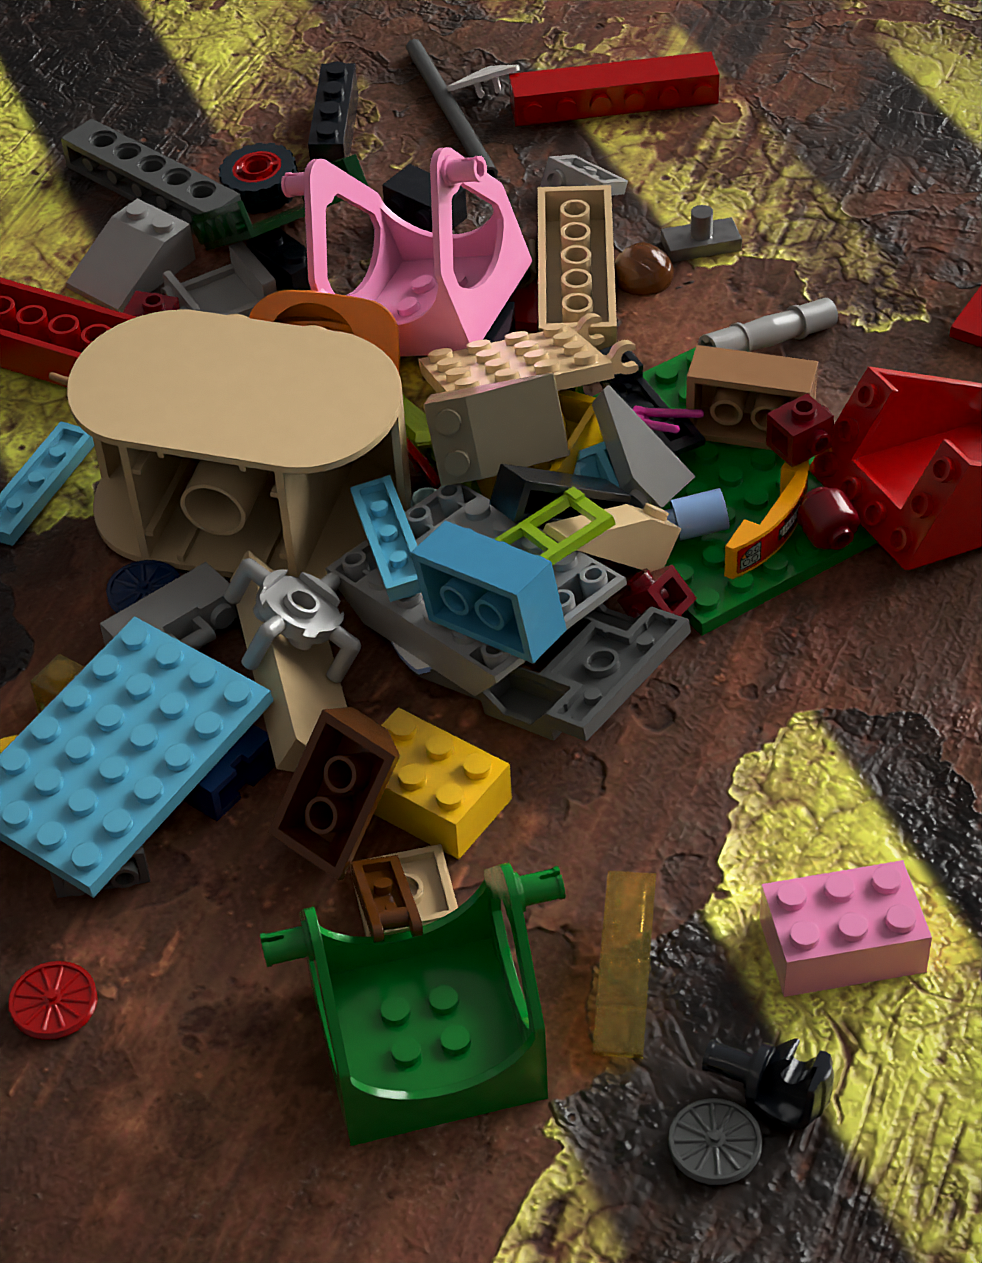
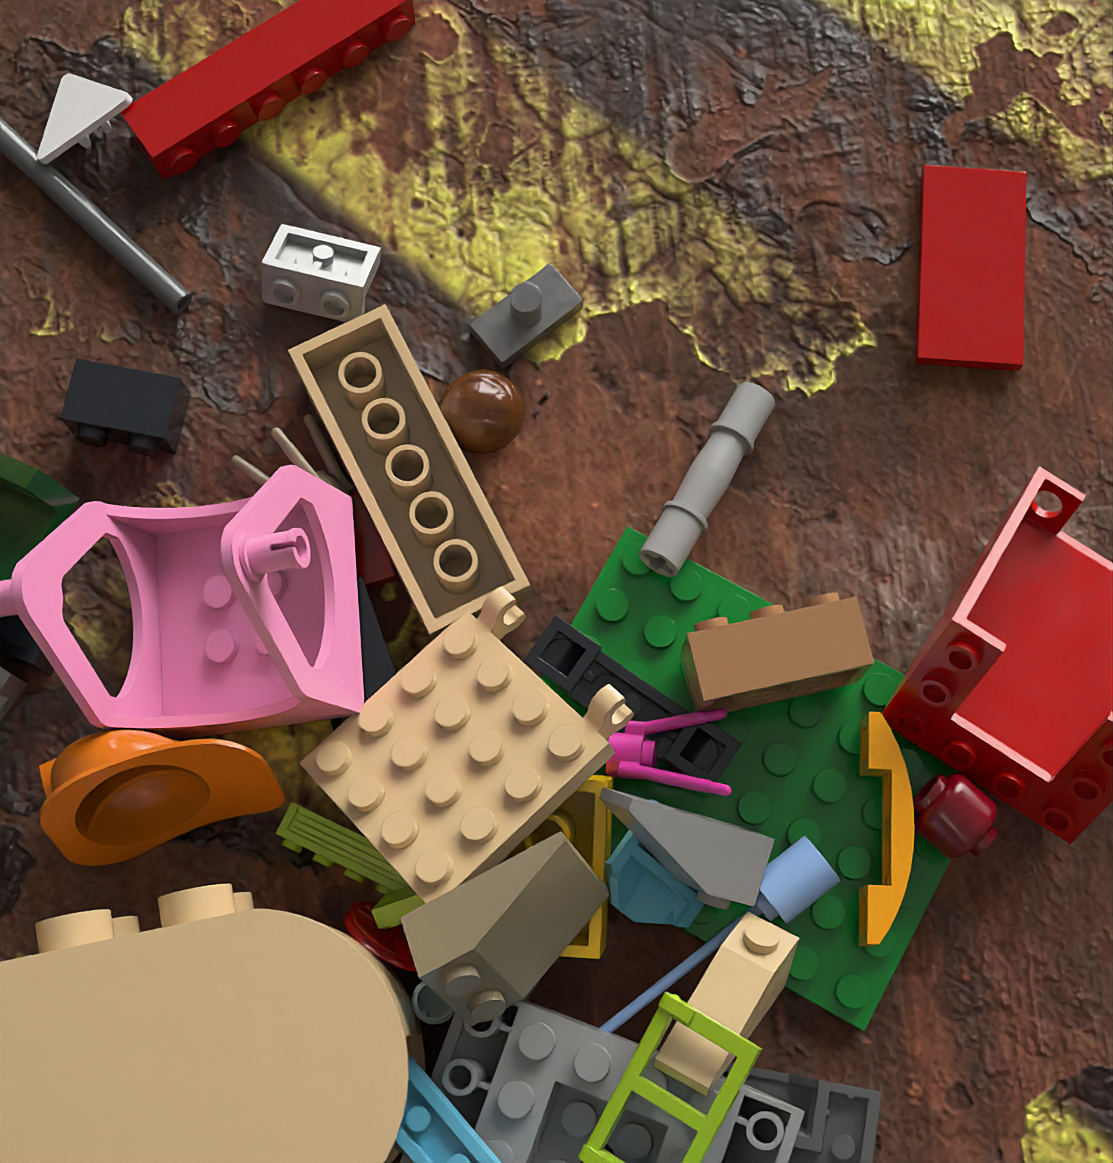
camera: 30 degrees left, 30 degrees up
black brick [489,464,632,526] -> none
dark red brick [617,565,697,618] -> none
dark red brick [766,393,834,467] -> none

